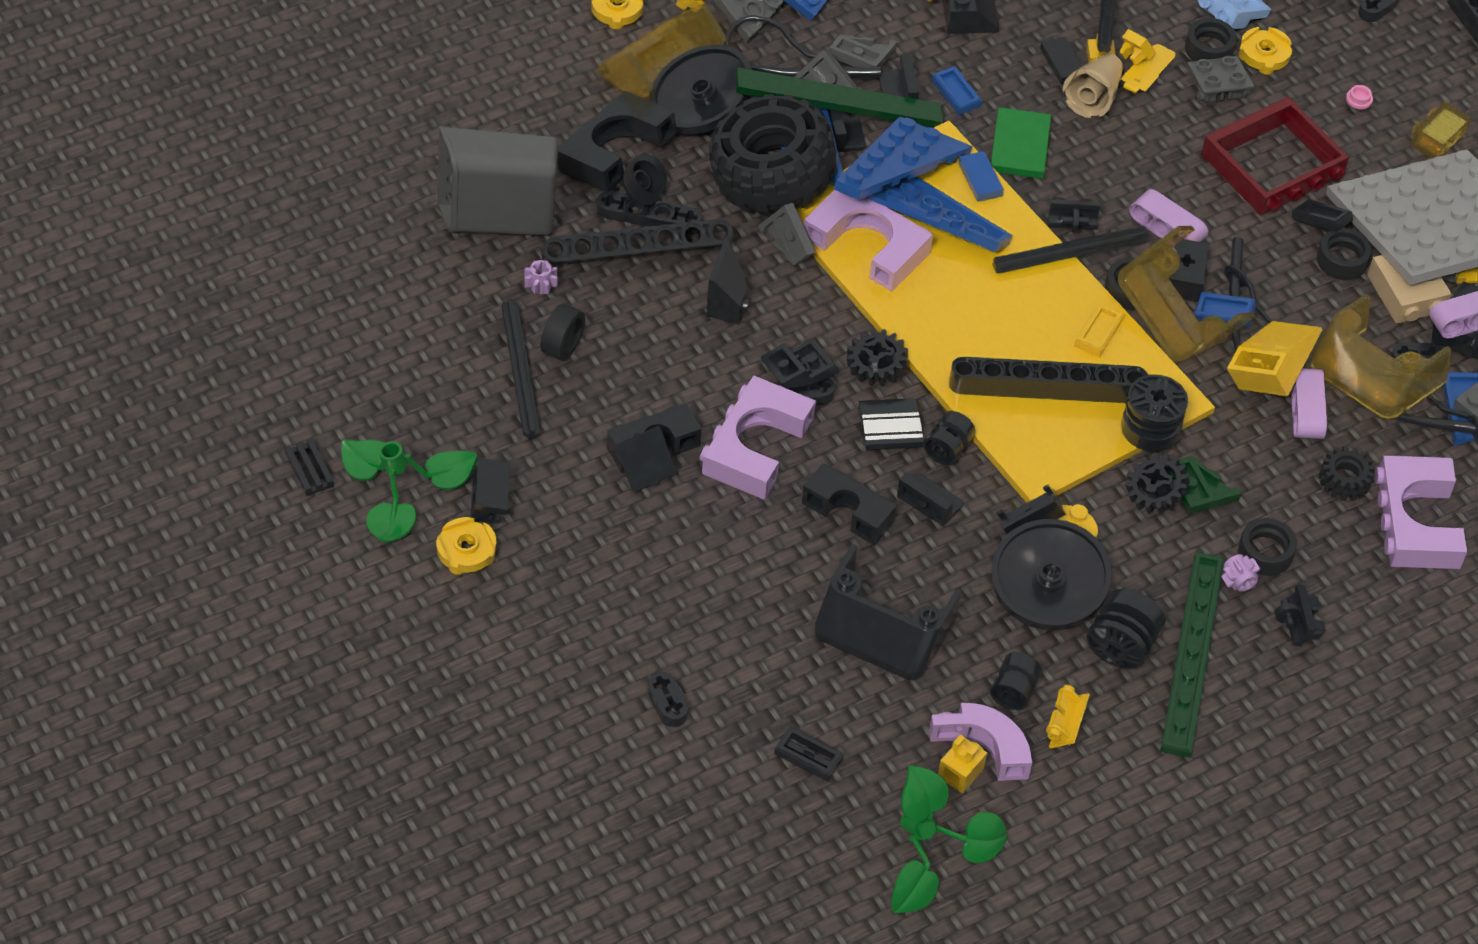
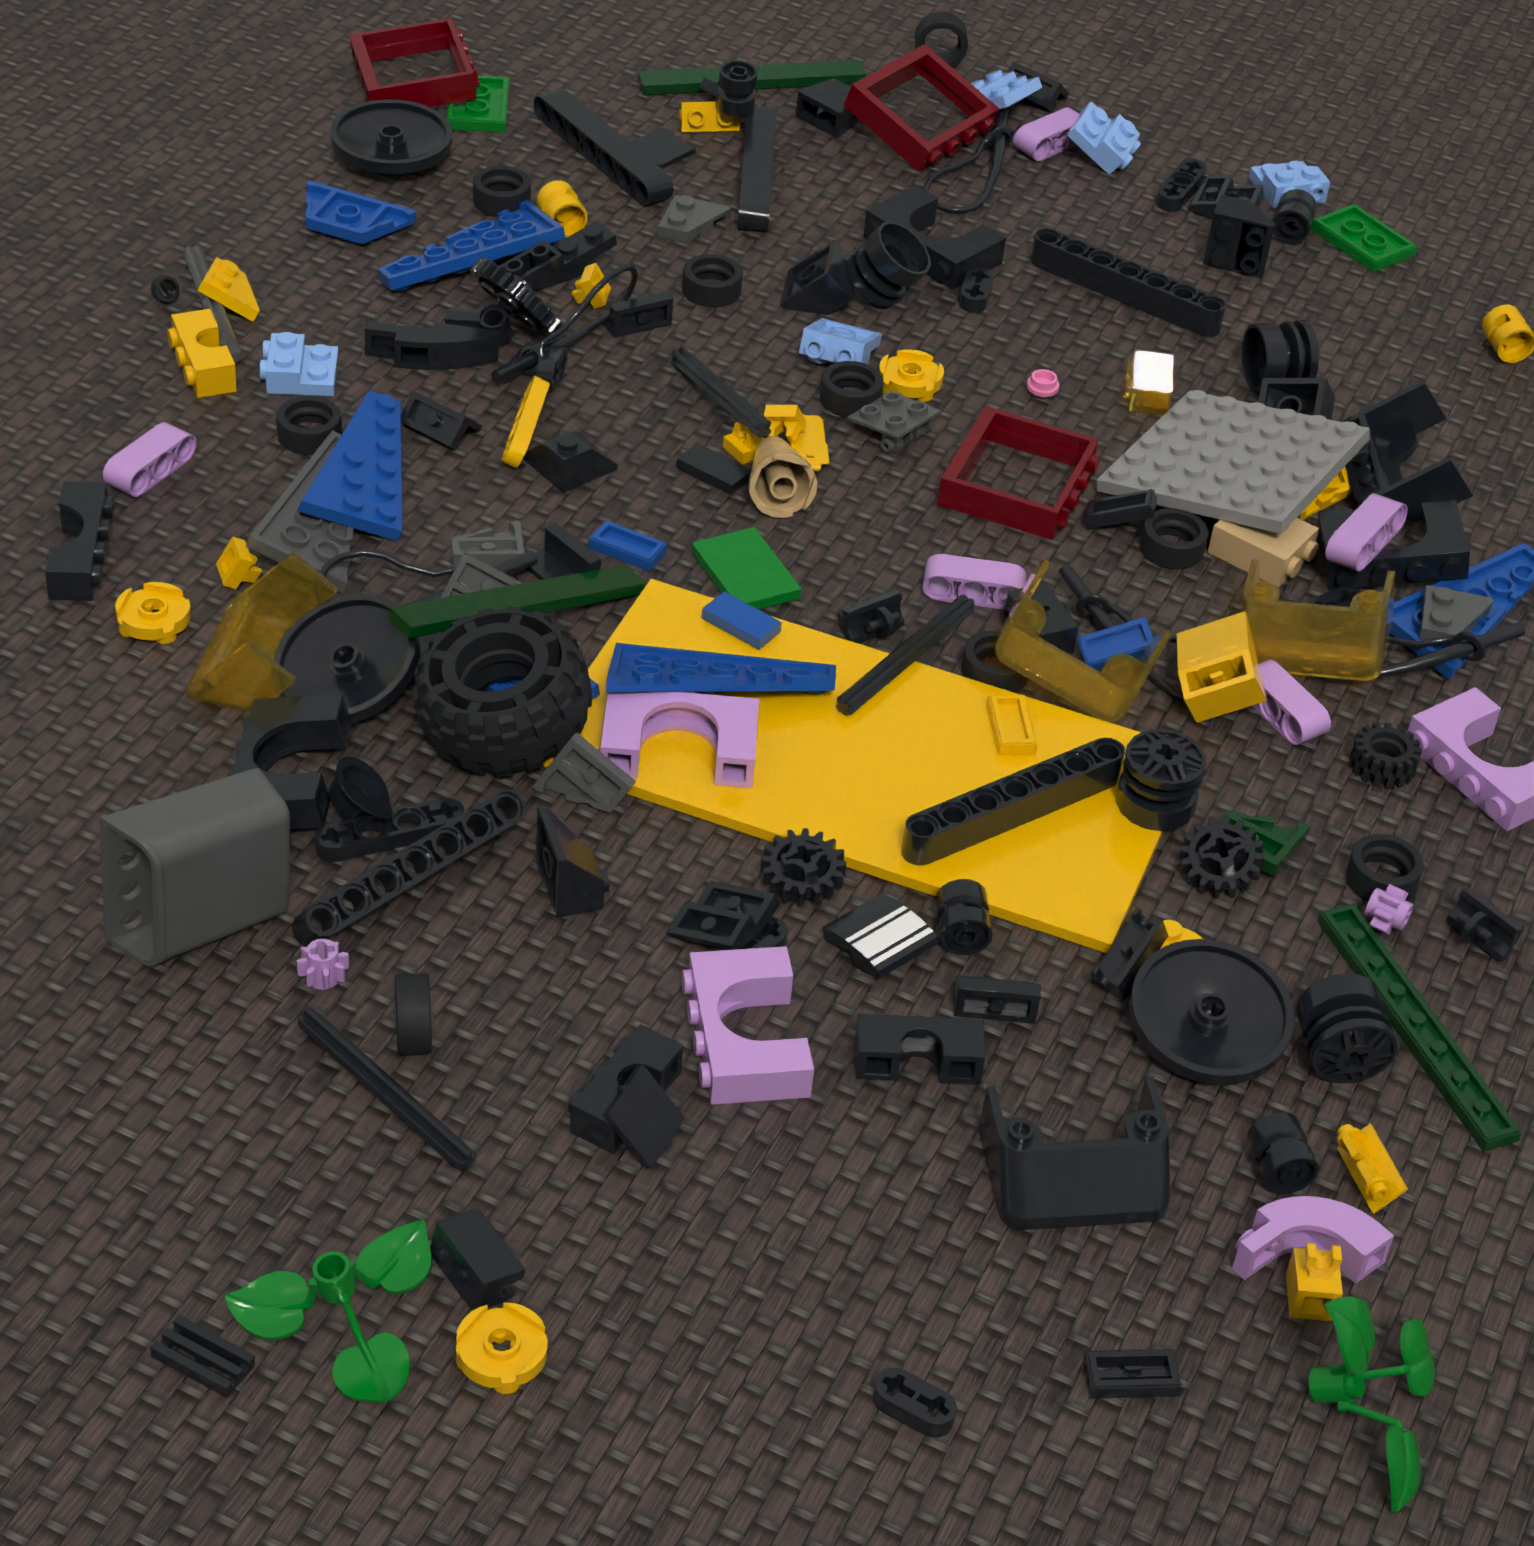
camera: 35 degrees left, 10 degrees down
blue wing [834,117,972,200] -> none

